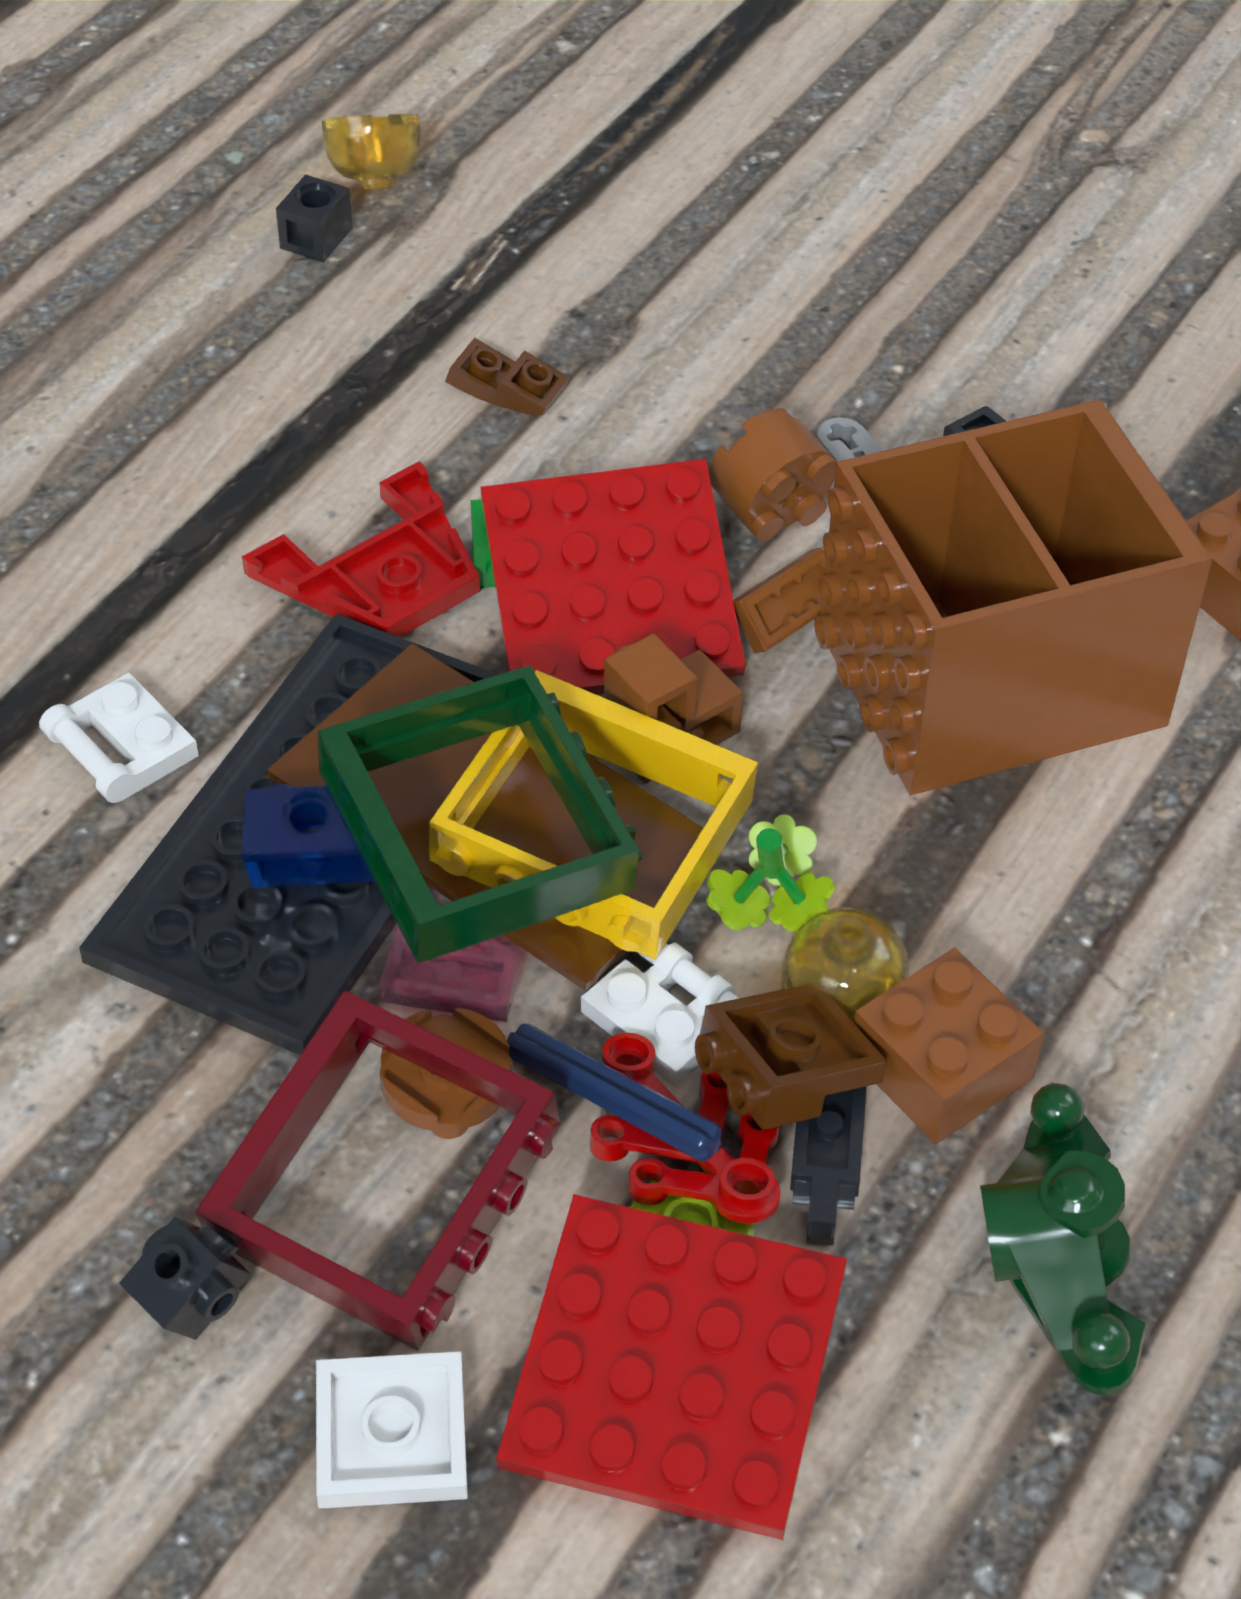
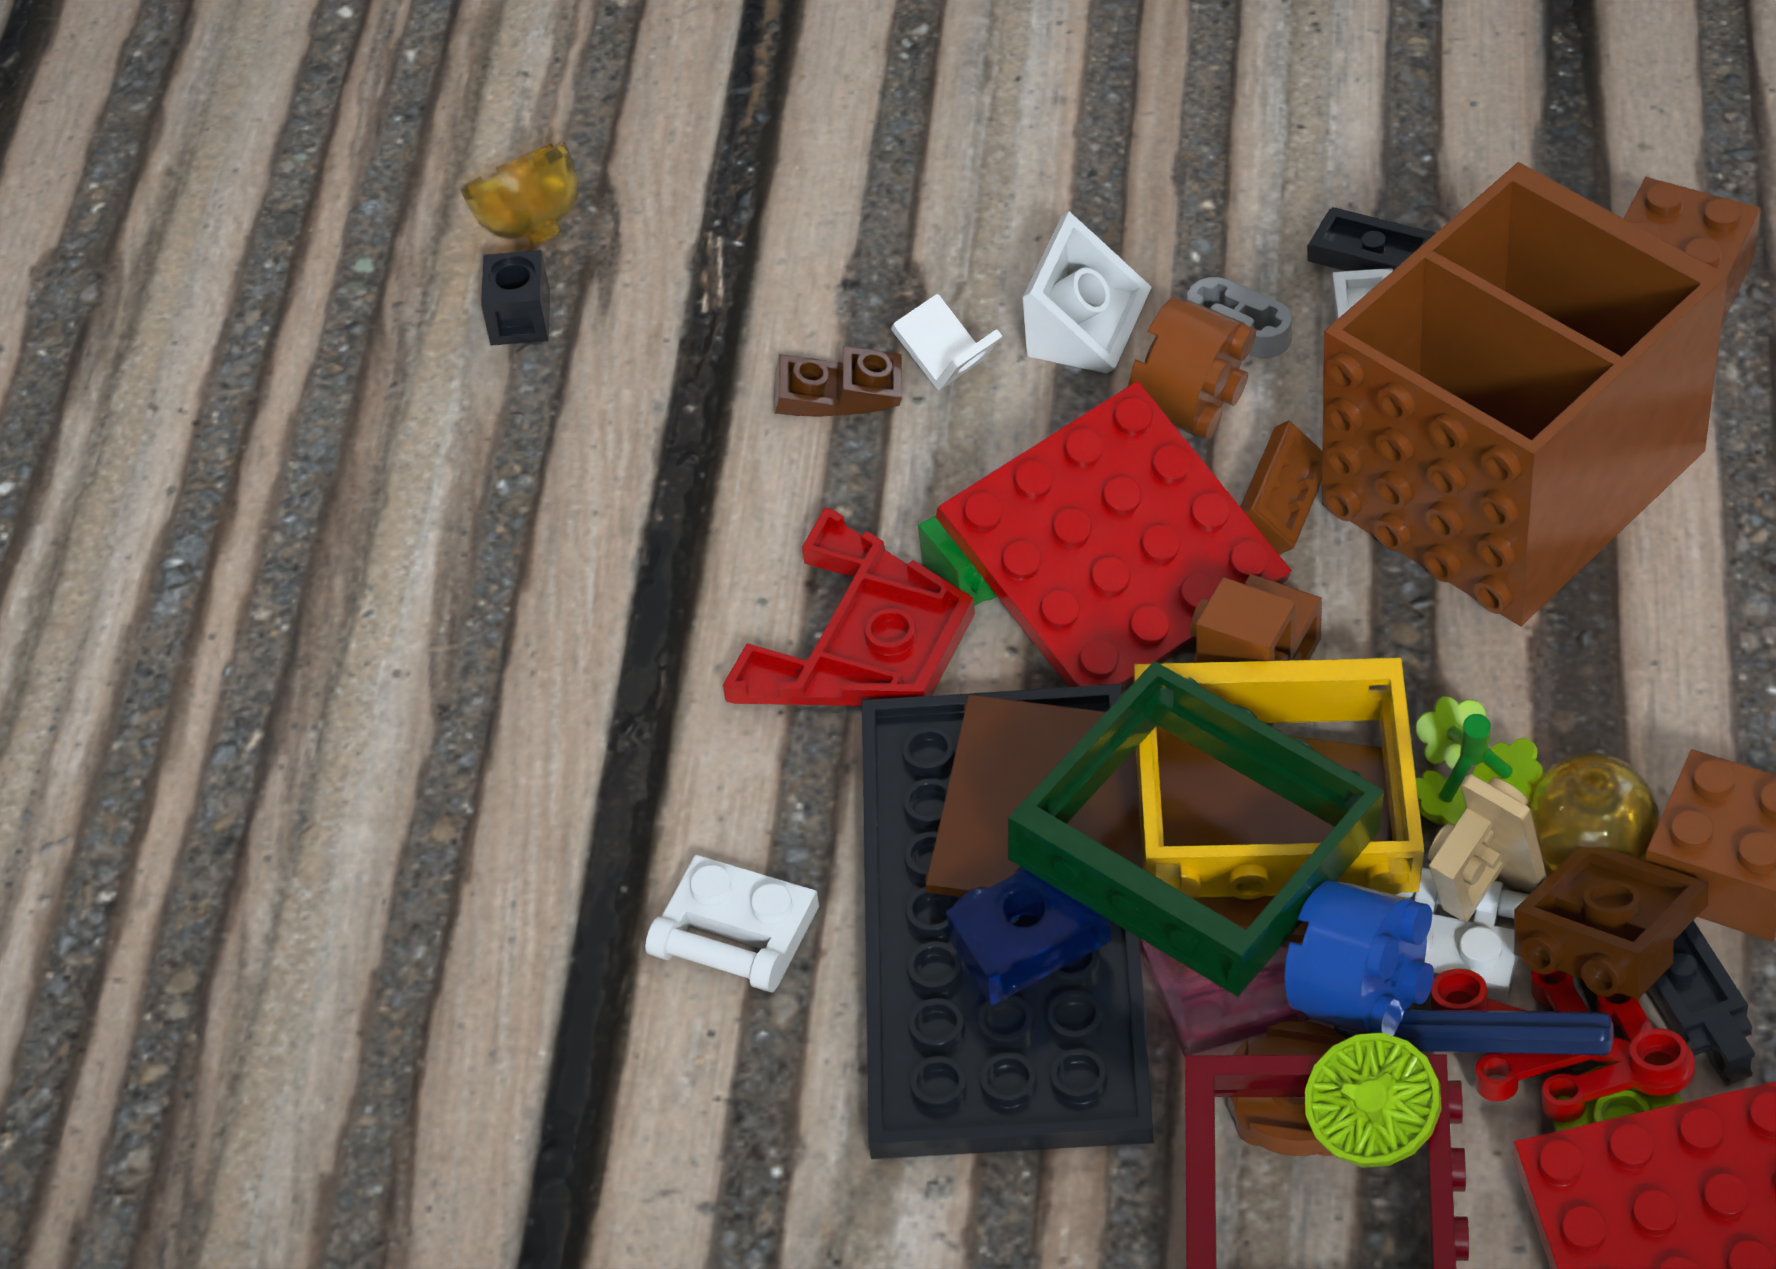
camera: 20 degrees left, 0 degrees up
none -> white bracket [891,294,1003,391]
none -> white slope [1023,211,1152,373]
none -> blue brick [1285,880,1434,1036]
none -> lime wheel [1305,1033,1441,1168]
none -> tan bracket [1428,774,1547,923]

